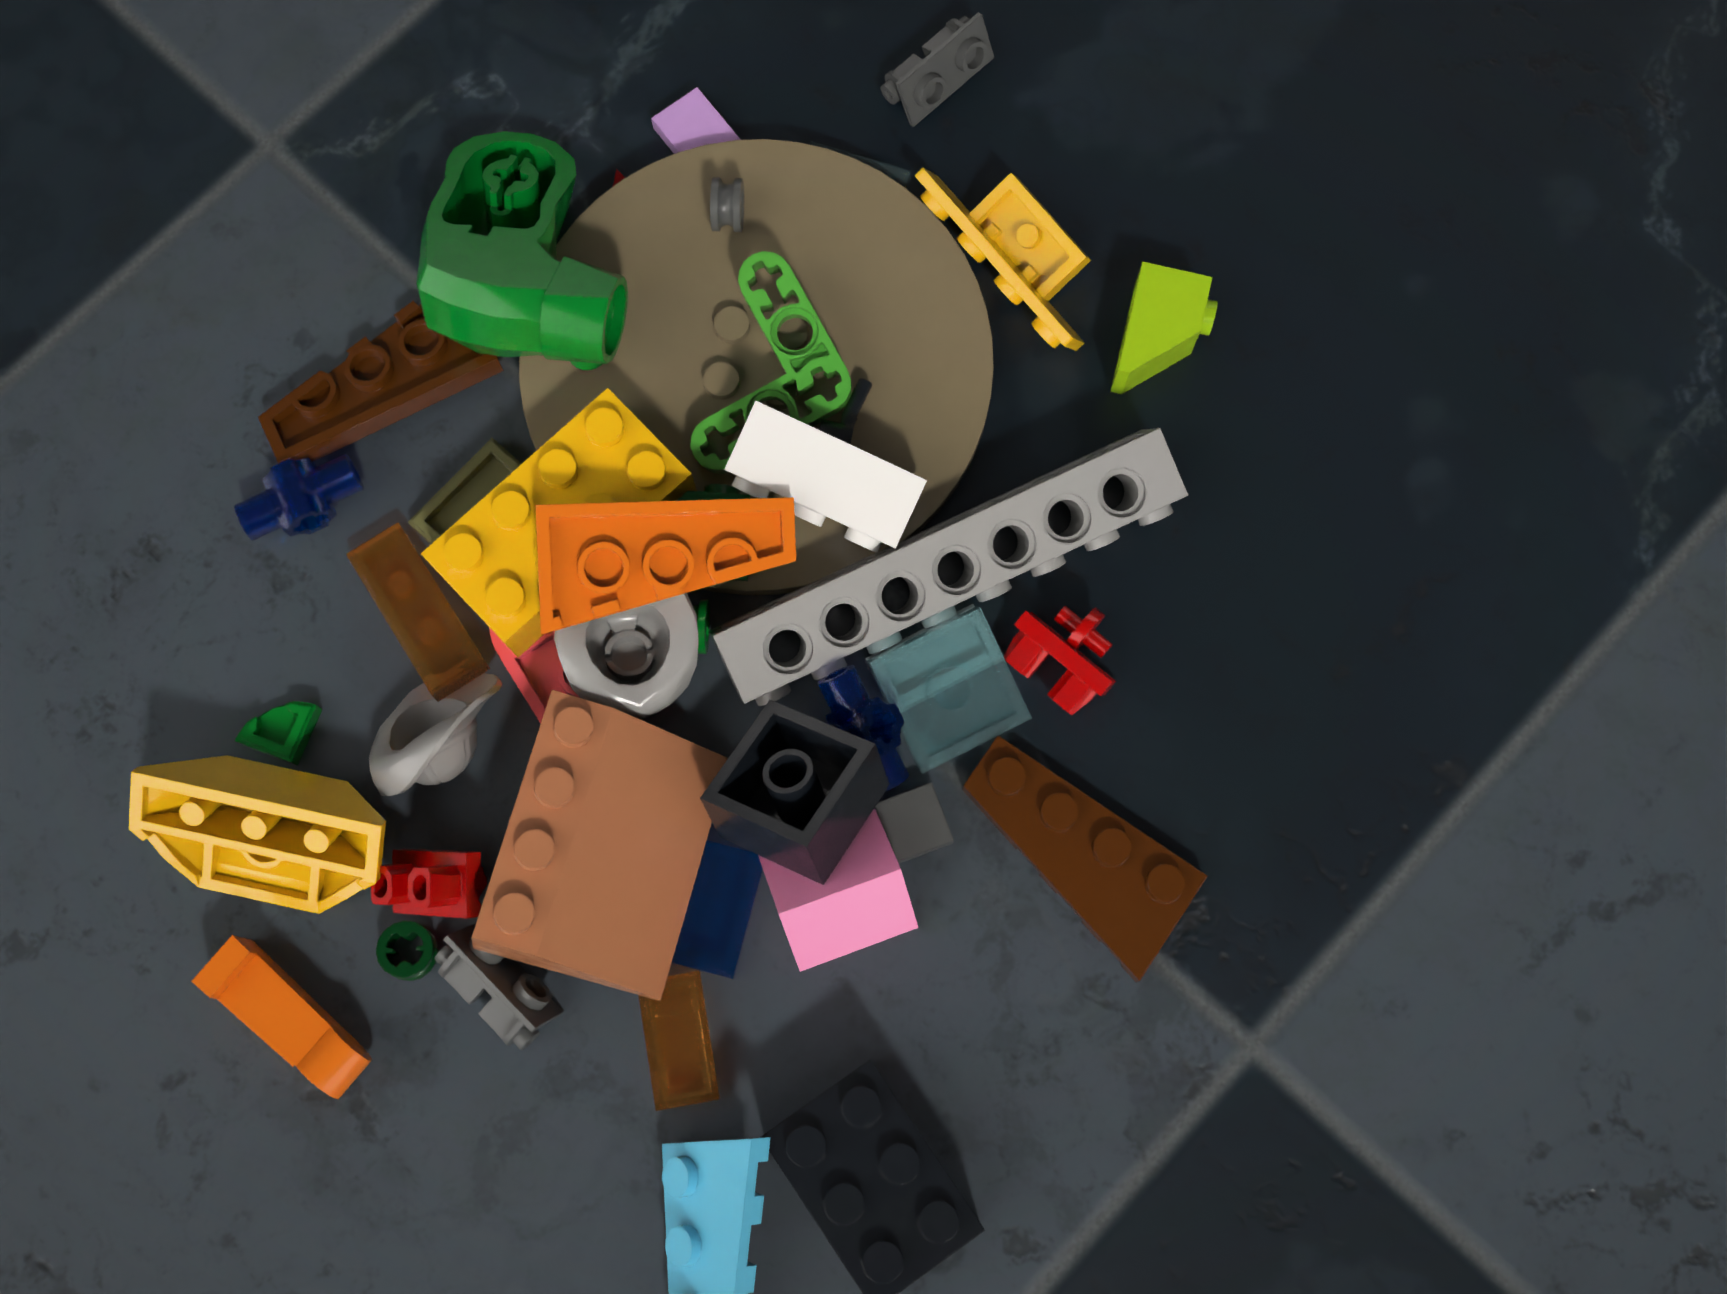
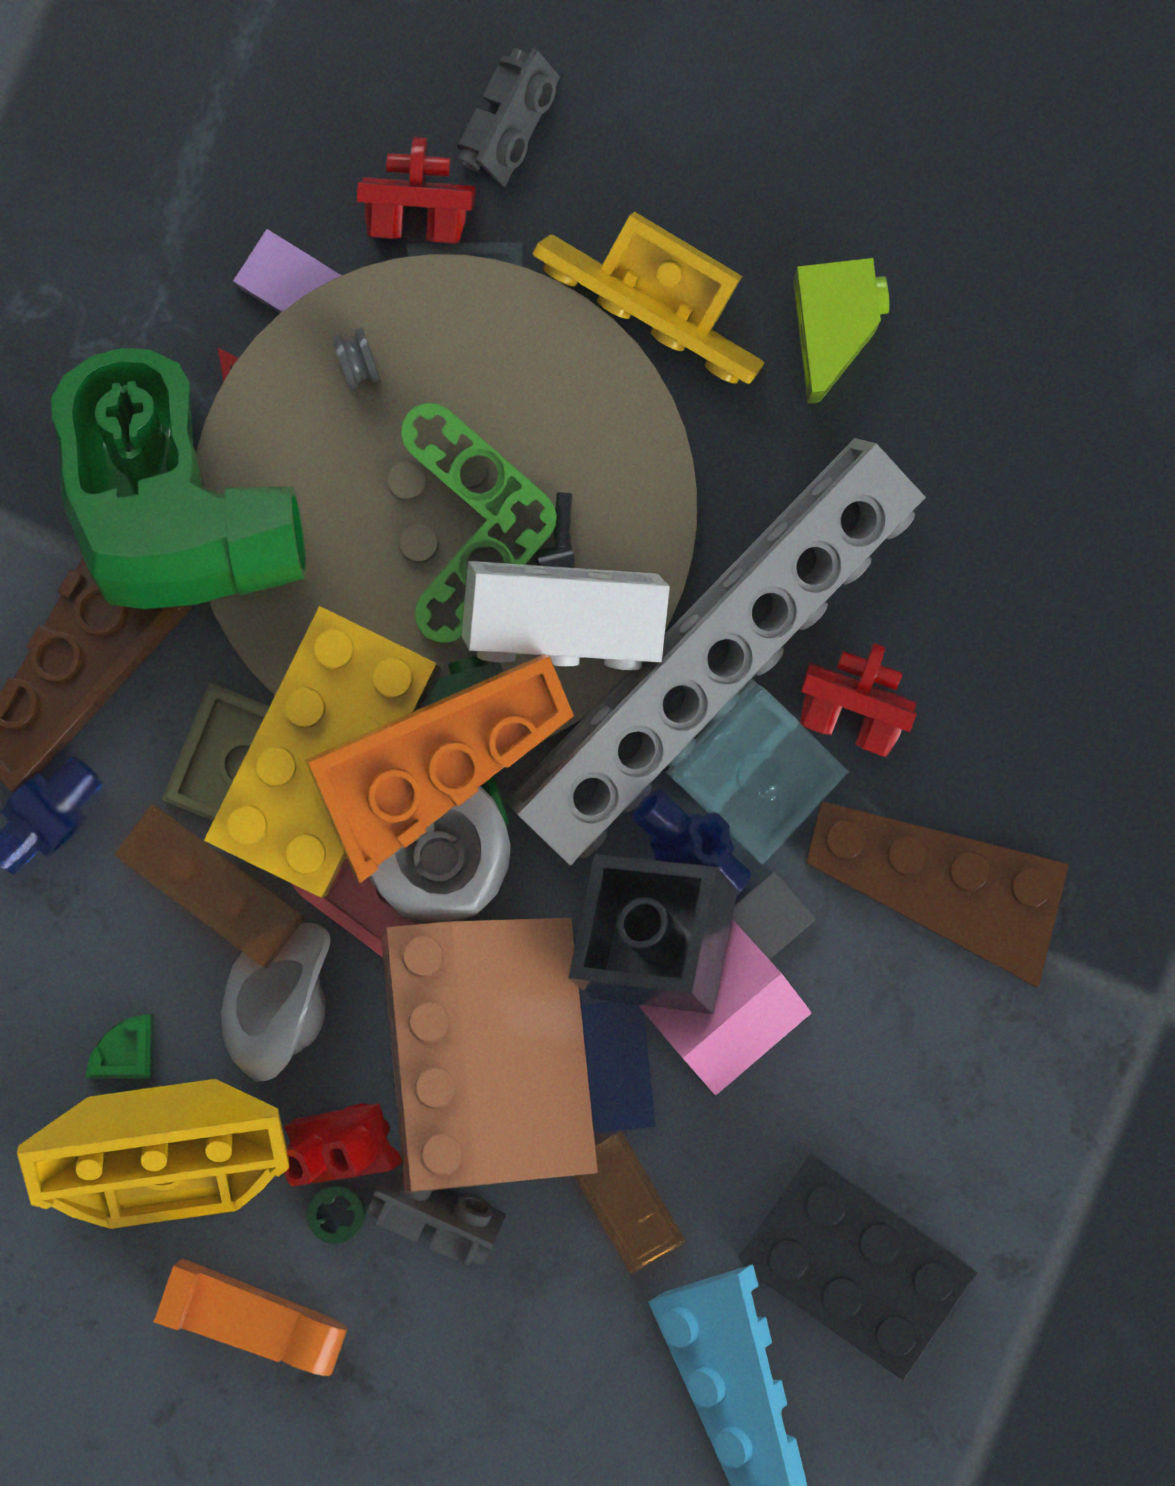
camera: 20 degrees left, 10 degrees up
none -> red hips [357,136,476,243]

